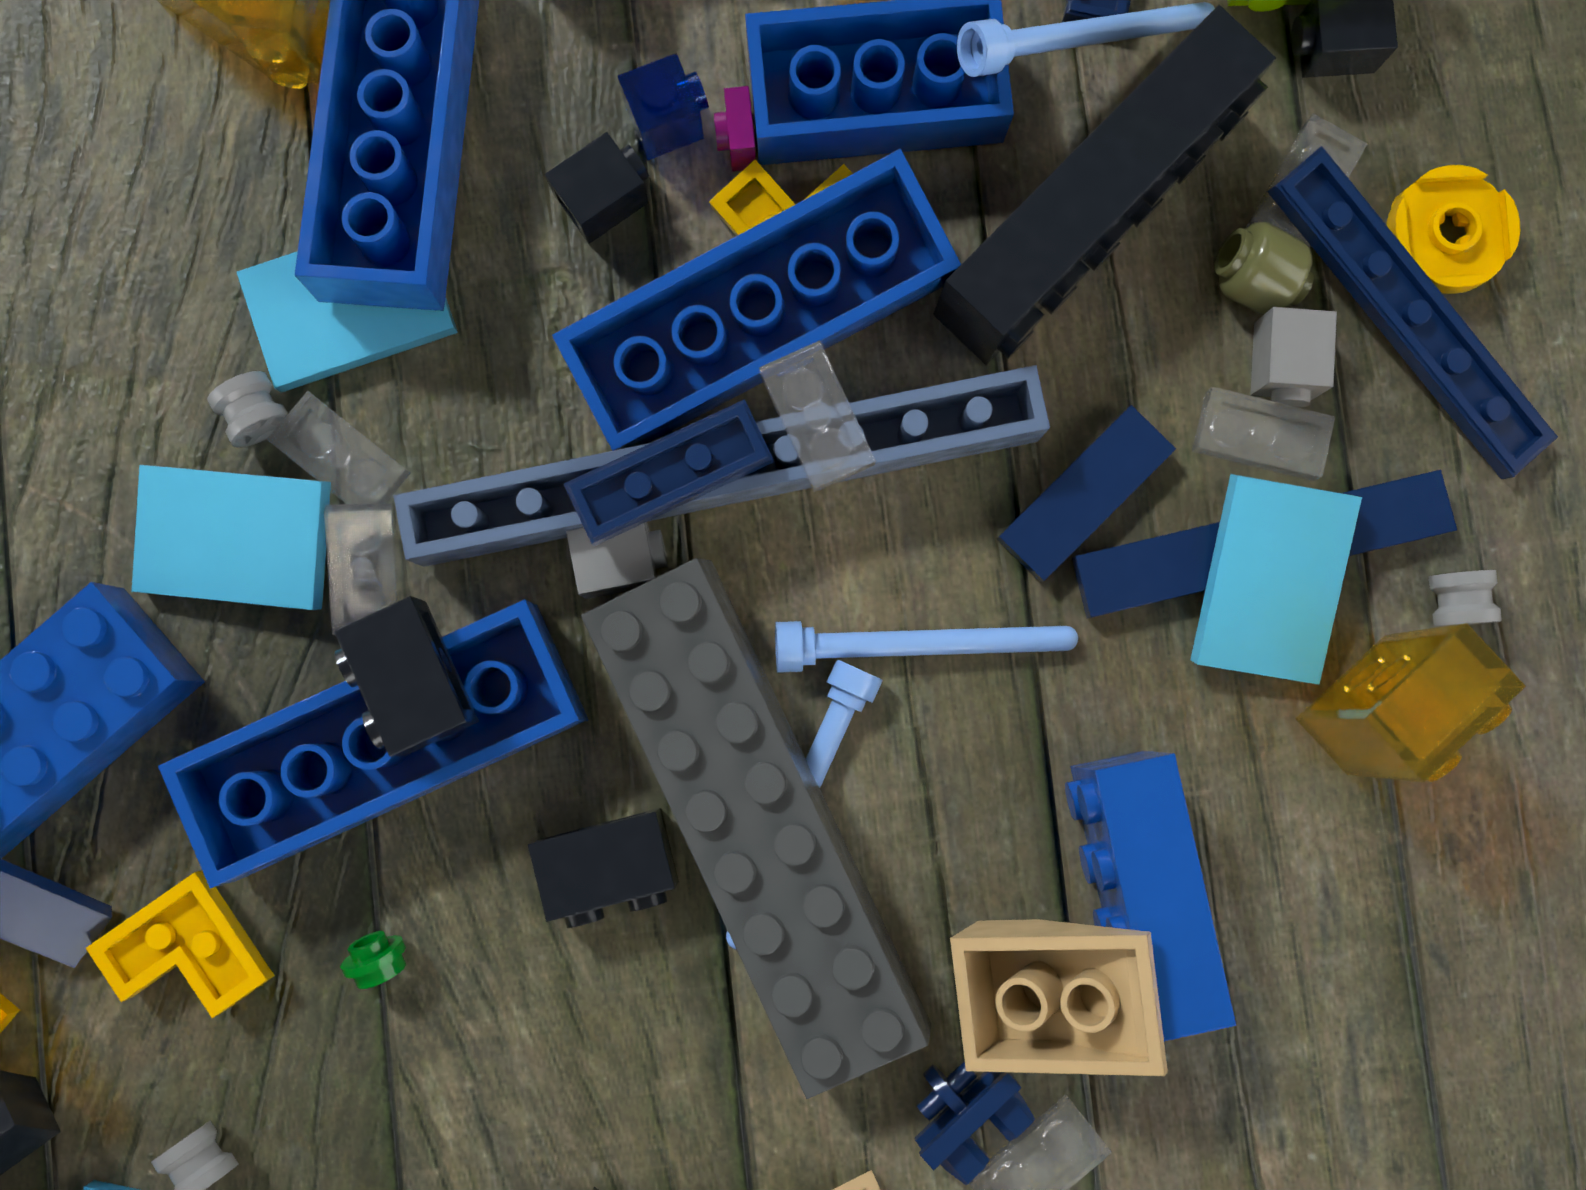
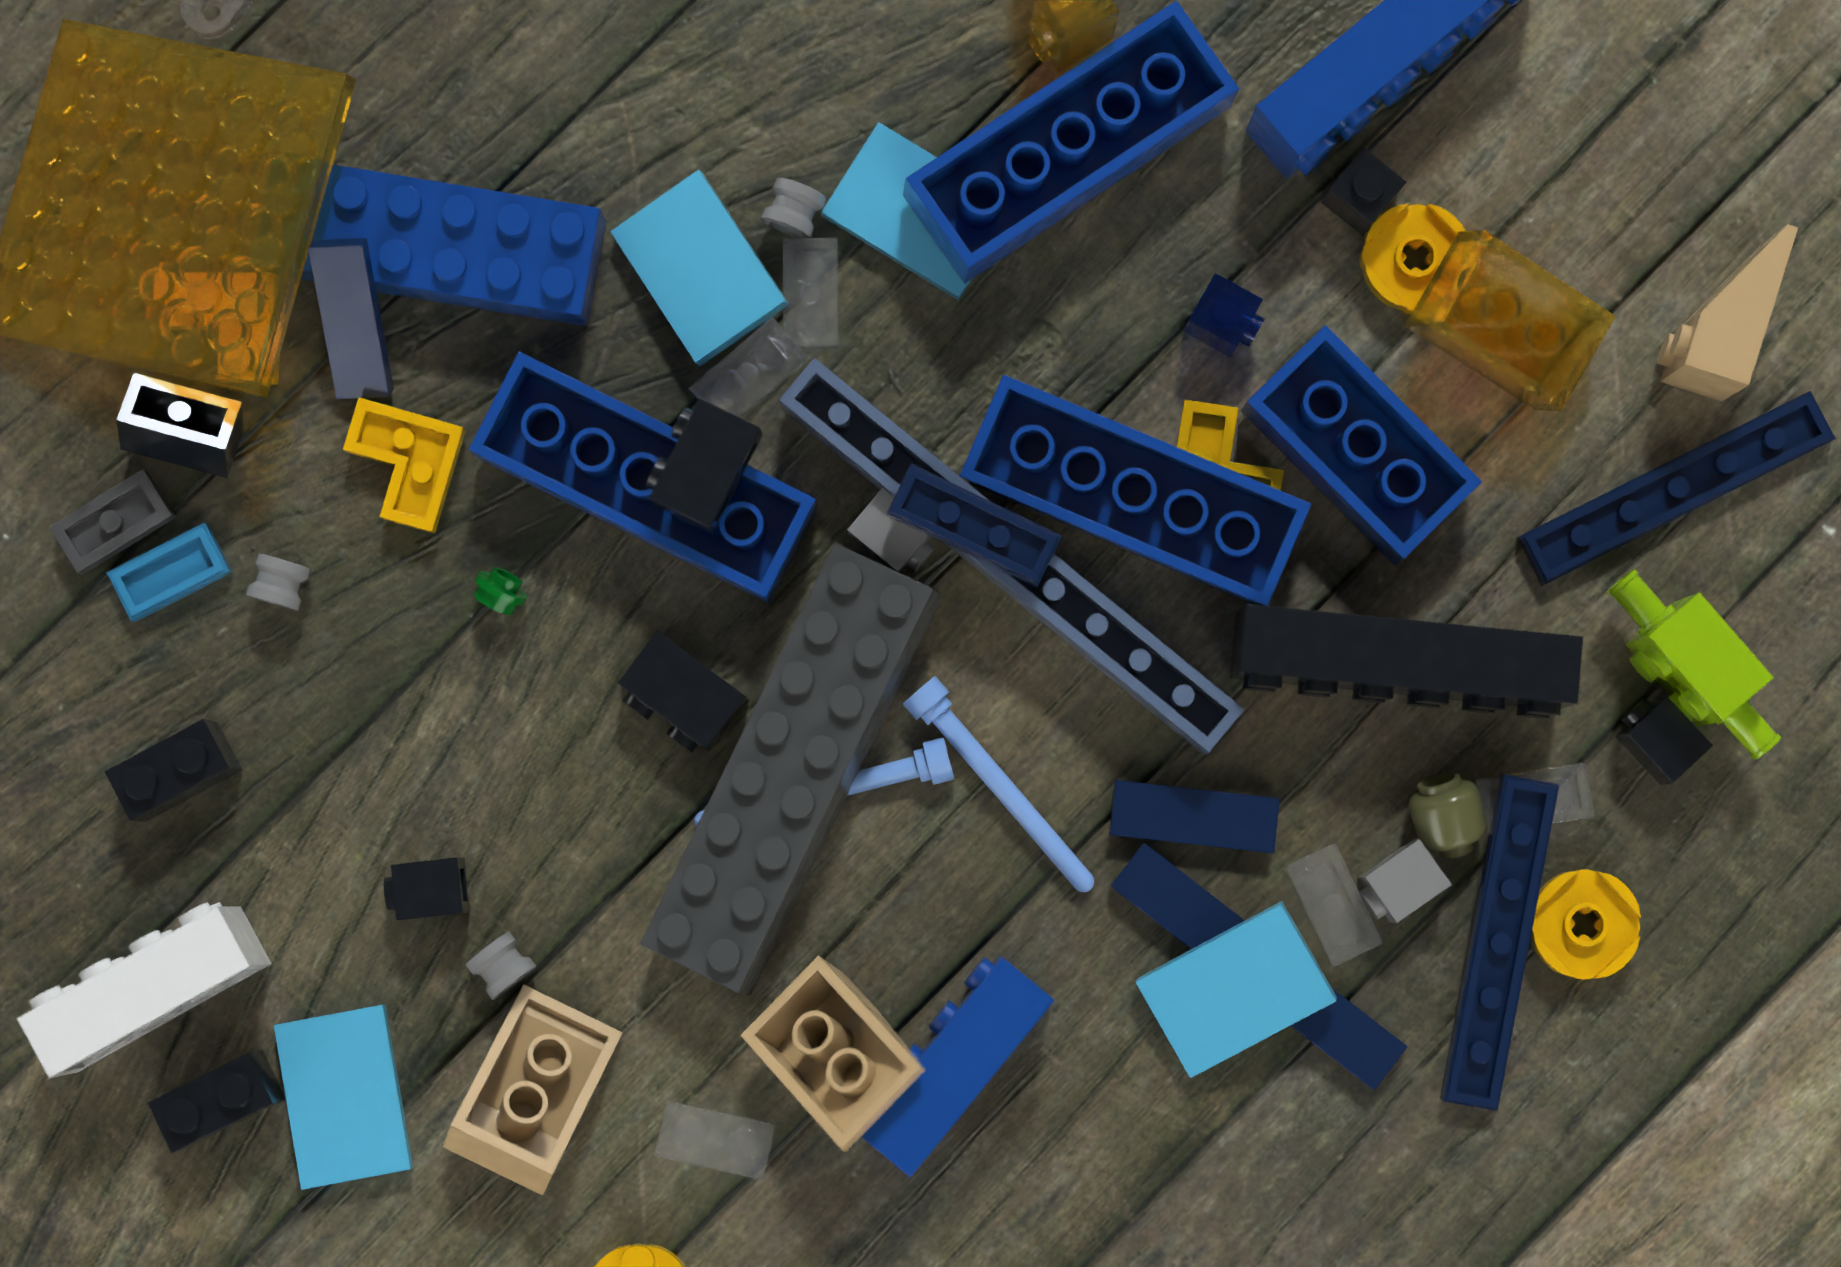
camera: 55 degrees right, 0 degrees up
black brick [544,132,649,244] -> none
magenta plate [714,86,756,172] -> none
clear plate [759,340,876,492] -> none
dark blue hips [915,1061,1035,1185] -> none
light blue piece [957,2,1215,77] -> none
clear yellow brick [1296,623,1526,782] -> none
light grey wheel [1429,570,1502,627] -> none

